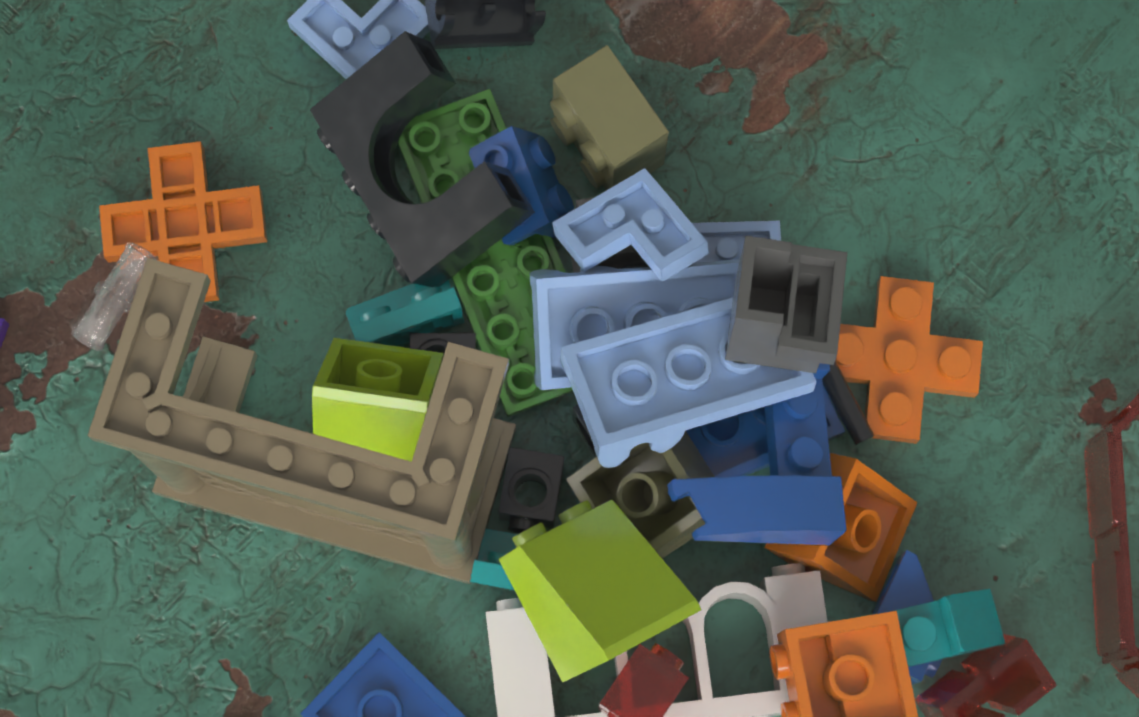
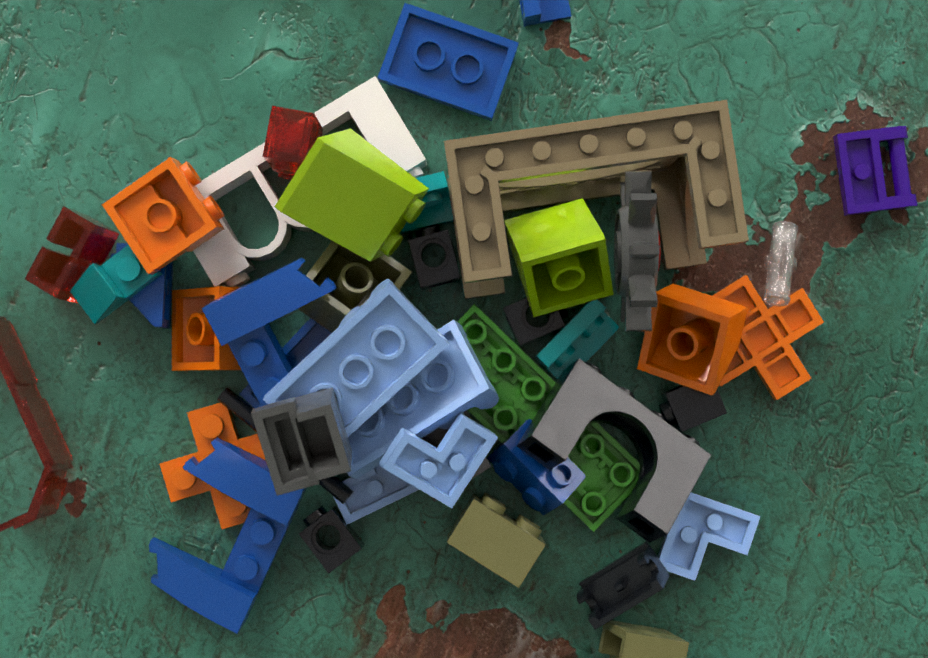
camera: 160 degrees right, 10 degrees up
none -> blue wedge [149,437,307,634]
none -> black brick [299,506,364,574]
none -> dark grey gear [614,171,661,332]
none -> orange slope [637,283,748,396]
none -> black brick [658,385,727,432]

